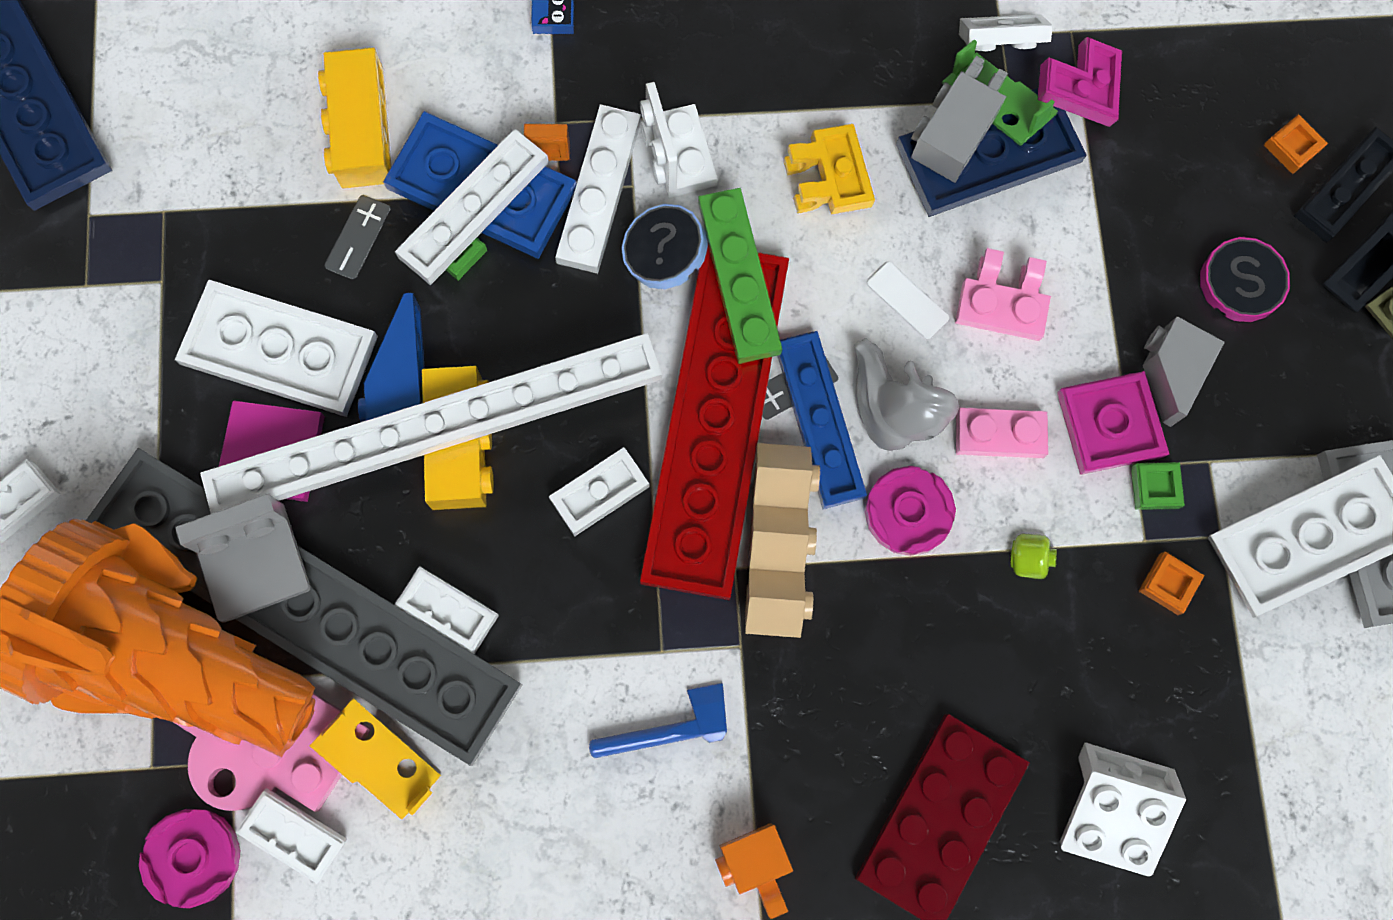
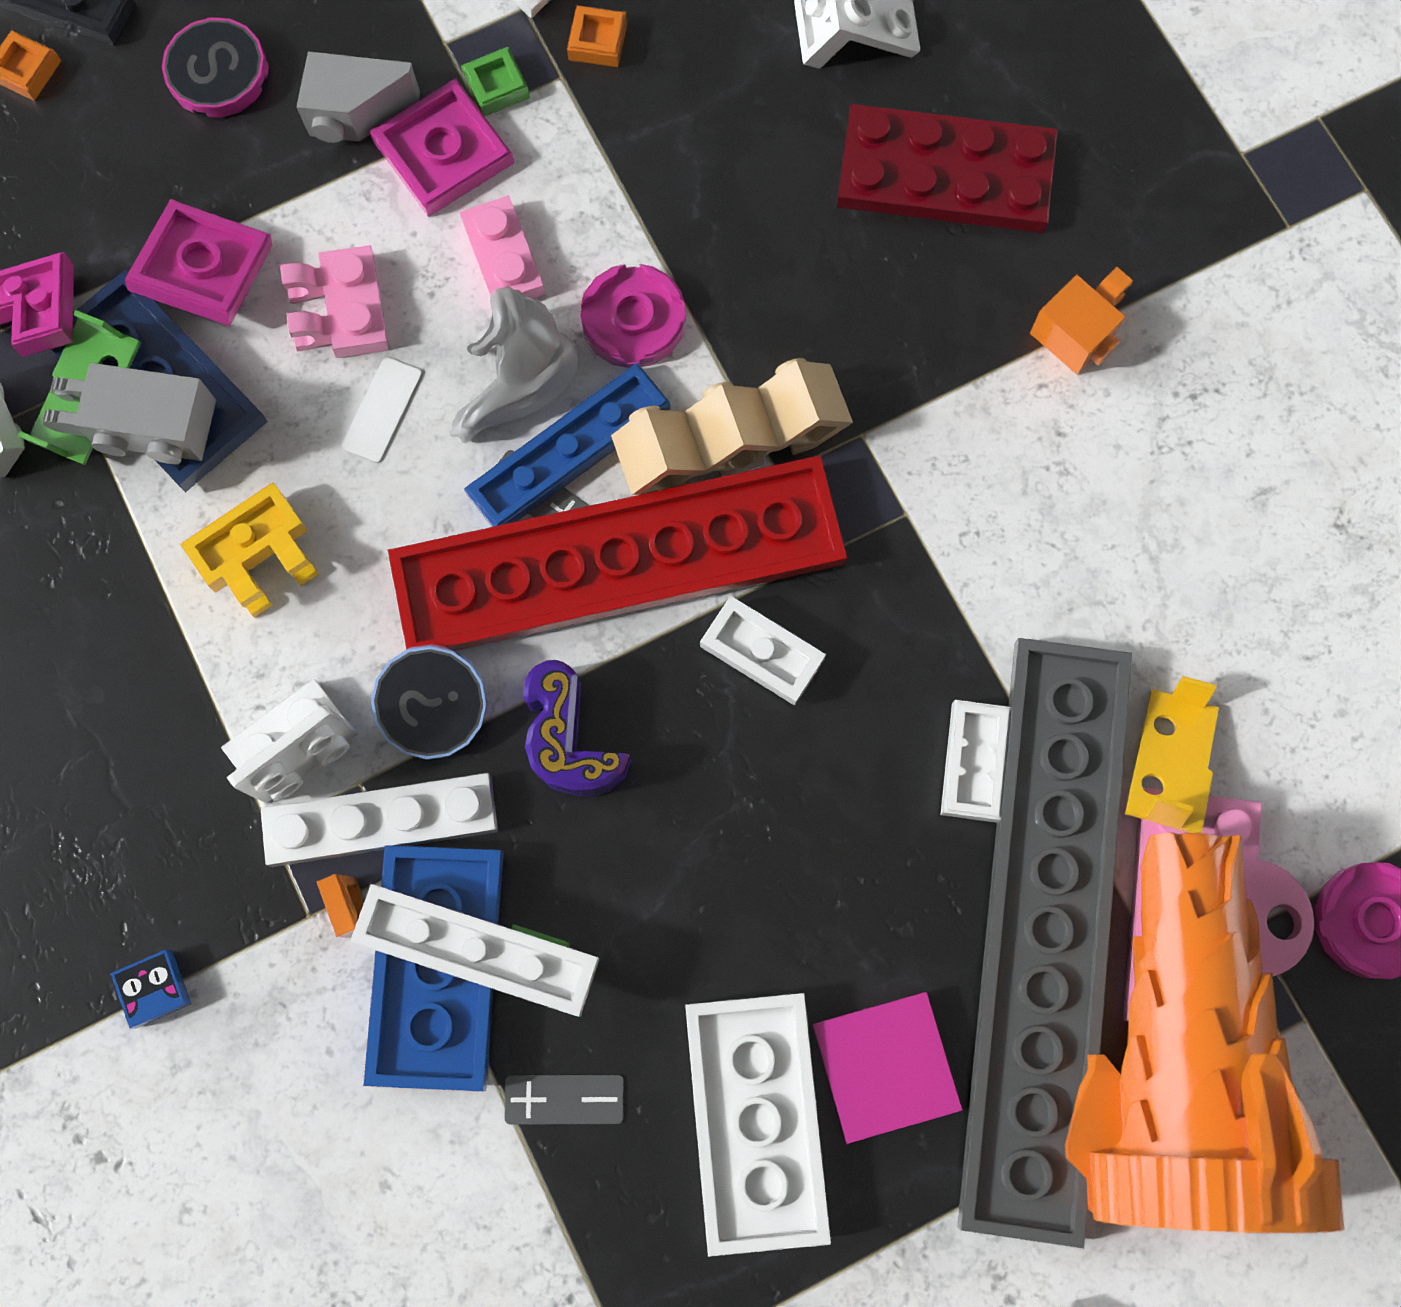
camera: 105 degrees left, 0 degrees up
light grey bracket [175,494,311,622] -> none
white plate [200,333,662,514] -> none
white plate [235,788,347,884] -> none
yellow brick [318,47,392,189] -> none
blue slope [358,293,425,422] -> none
yellow brick [422,366,494,510] -> none
blue piece [589,683,727,758] -> none
bright green plate [698,187,782,364] -> none
lime piece [1011,533,1057,579] -> none
none -> dark pink tile [125,199,272,326]
none -> dark purple animal [523,660,632,797]

